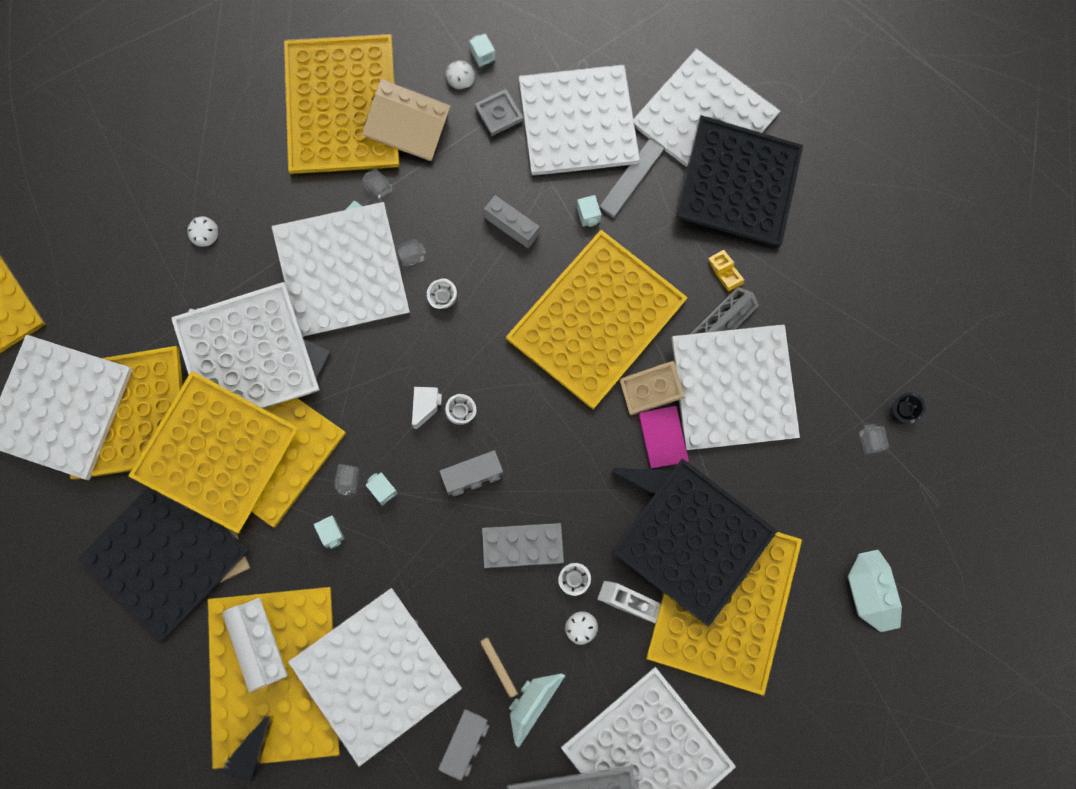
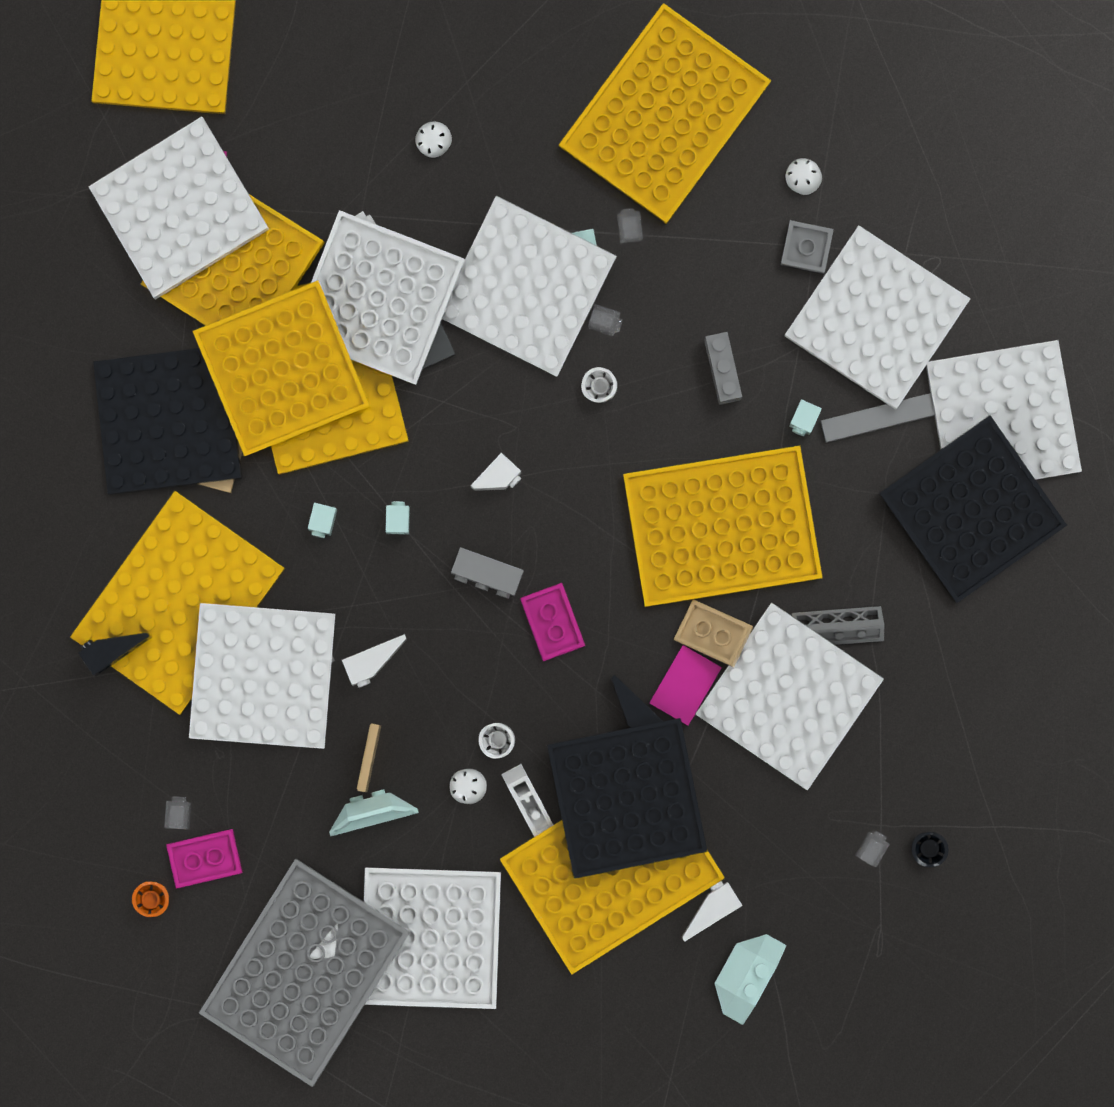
camera: 45 degrees right, 10 degrees up
white brick [222,598,288,693] -> none
clear brick [334,464,360,495] -> none
tan slope [362,79,450,161] -> none
light grey brick [438,709,490,780] -> none
white helmet [445,394,477,425] -> none
light aqua brick [469,34,495,67] -> none
light grey plate [482,523,564,568] -> none
yellow slope [708,250,744,292] -> none
none -> white slope [342,634,407,688]
none -> dark pink tile [520,583,585,662]
none -> white slope [682,881,742,942]

